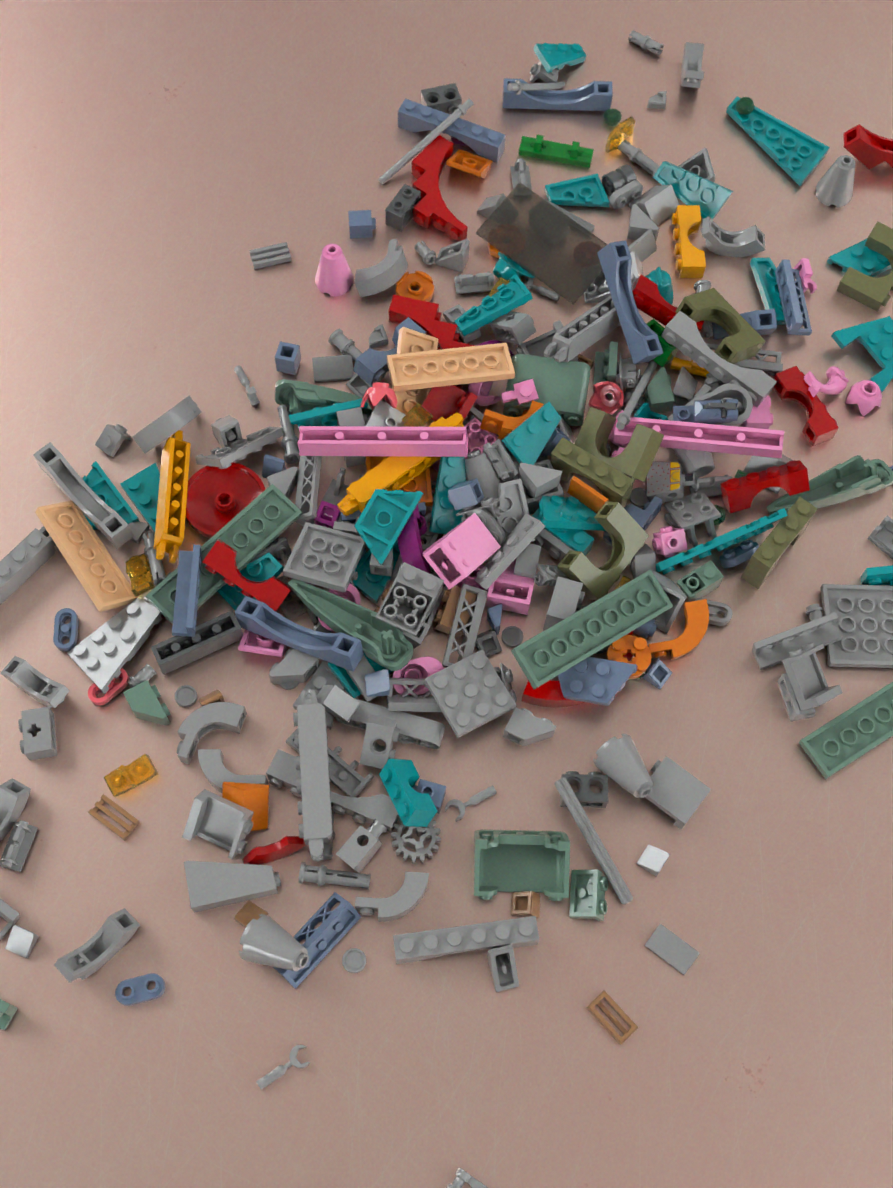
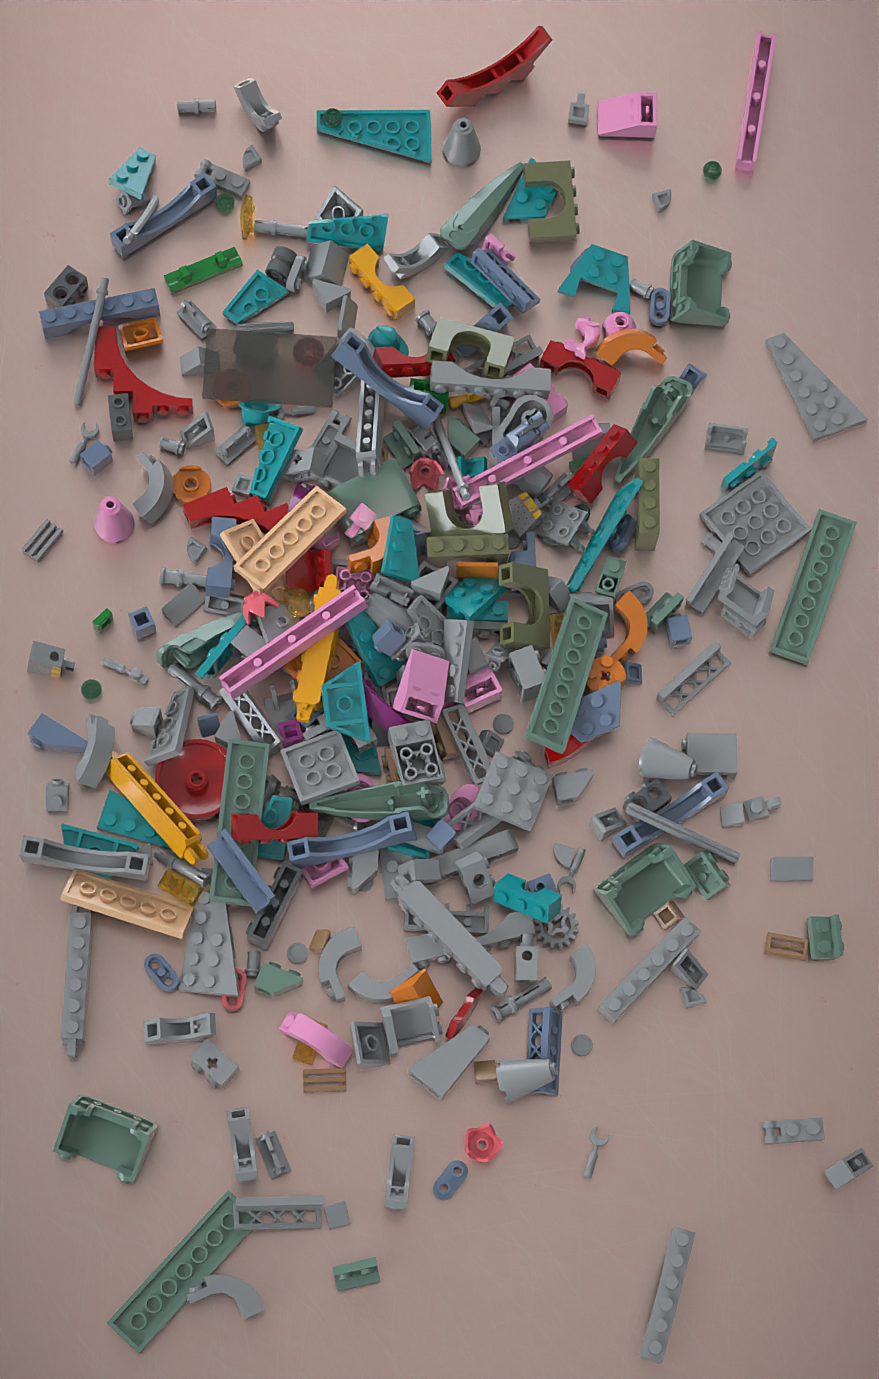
camera: 40 degrees left, 5 degrees up
sand blue slope [487,604,502,635] -> none
bright pink brick [652,526,688,557] -> none
none -> light grey torso [27,641,76,677]
none -> sand blue slope [28,713,88,753]
none -> light grey piece [69,422,99,465]
none -> clear green plate [81,679,102,700]
none -> green tile [92,608,114,633]
none -> light grey plate [194,159,250,199]
none -> bright pink arch [278,1011,354,1068]
none -> light grey plate [311,409,352,459]
none -> light grey slope [350,1022,391,1070]
none -> sand green piece [440,162,524,250]
none -> coral piece [465,1123,503,1162]
none -> light grey tile [554,843,575,869]
none -> light grey slope [589,808,627,841]
none -> orange arch [595,329,667,366]
none -> sand blue arch [612,772,729,859]
none -> sand green bracket [646,592,684,633]
none -> light grey fence [656,641,731,716]
none -> sand blue brick [665,614,692,647]
none -> light grey tile [680,987,707,1009]
none -> light grey plate [743,796,782,822]
none -> sand green bracket [807,914,844,960]

